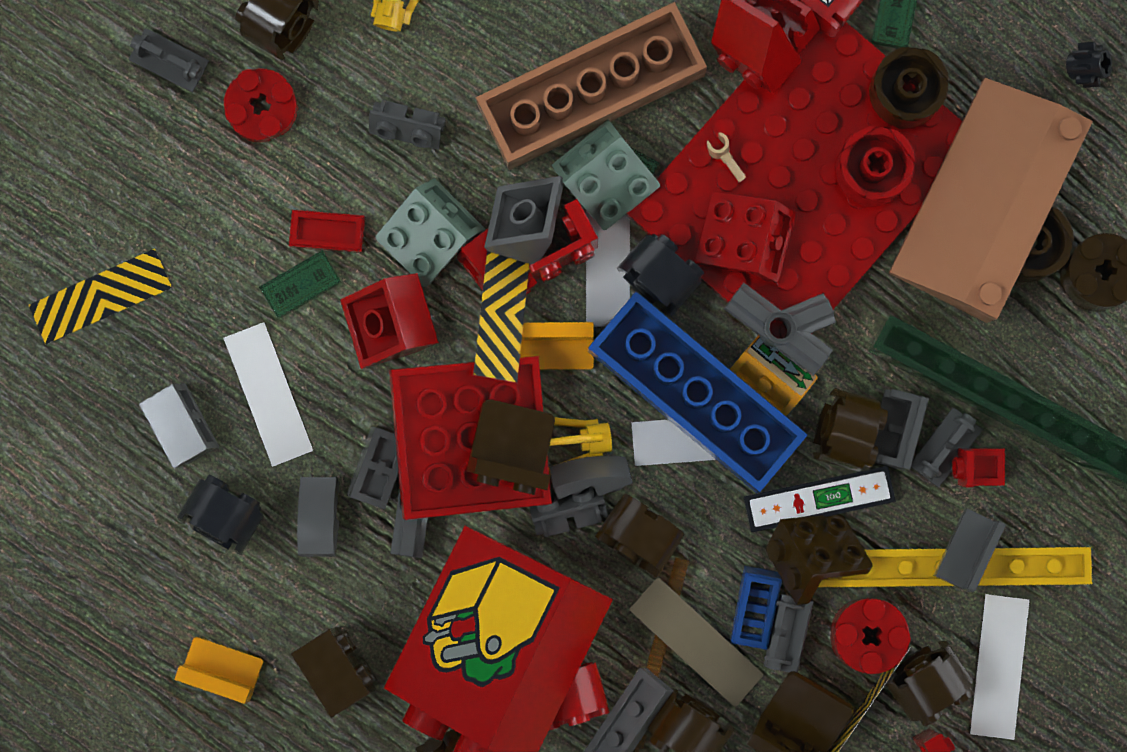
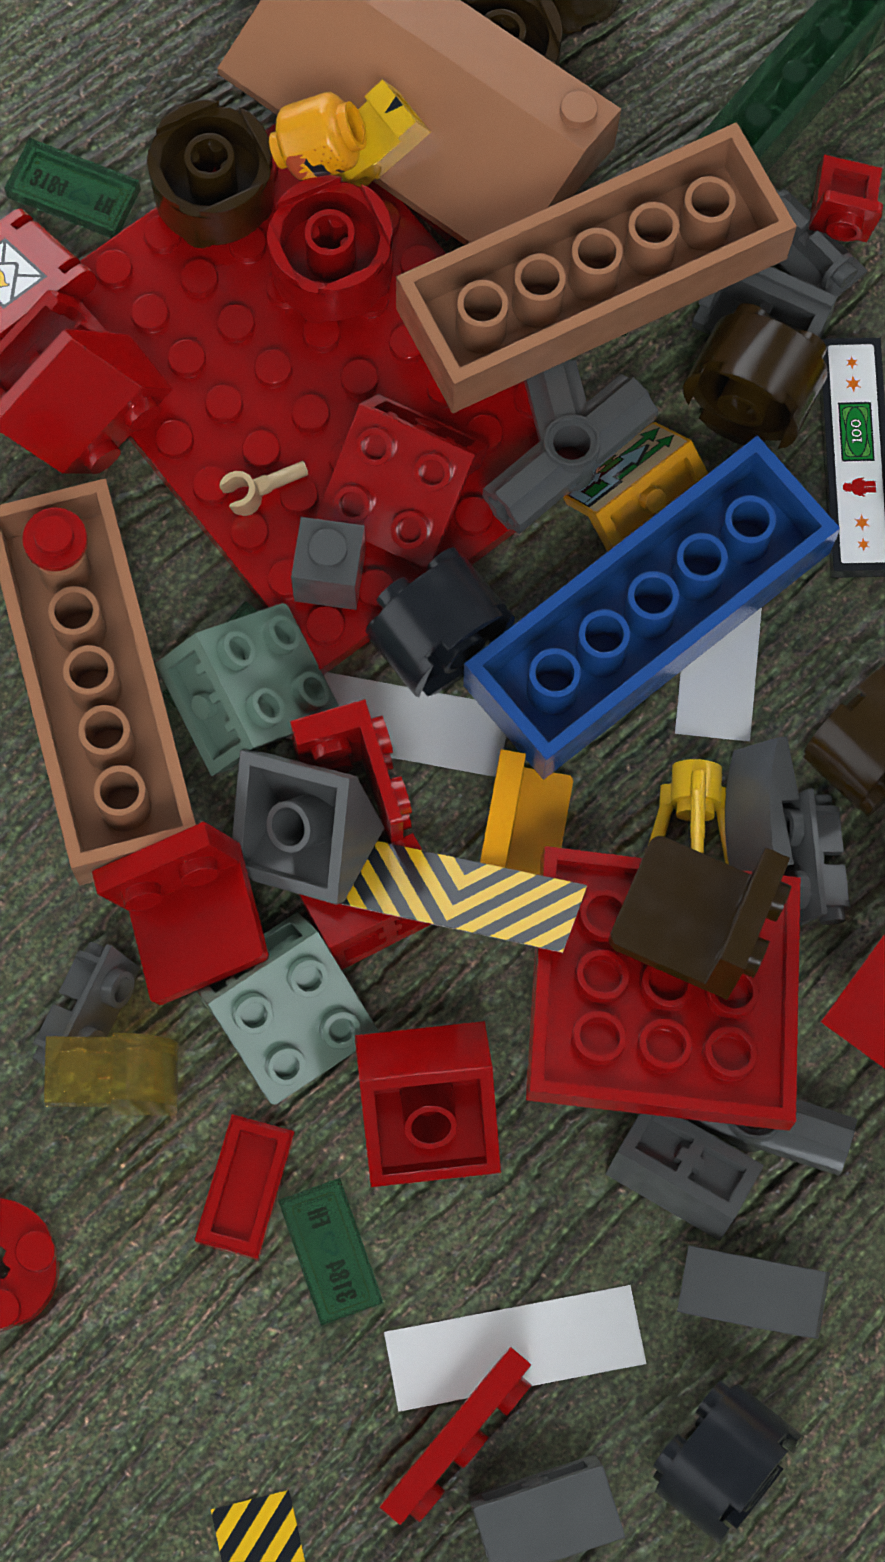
camera: 85 degrees left, 10 degrees down
none -> red plate [22,507,88,571]
none -> clear yellow brick [44,1033,179,1116]
none -> red bracket [92,821,269,1005]
none -> light orange head [269,92,367,181]
none -> dark grey brick [291,517,366,610]
none -> yellow leg [334,79,431,187]
none -> red plate [379,1347,532,1525]
none -> nougat brick [396,122,797,413]

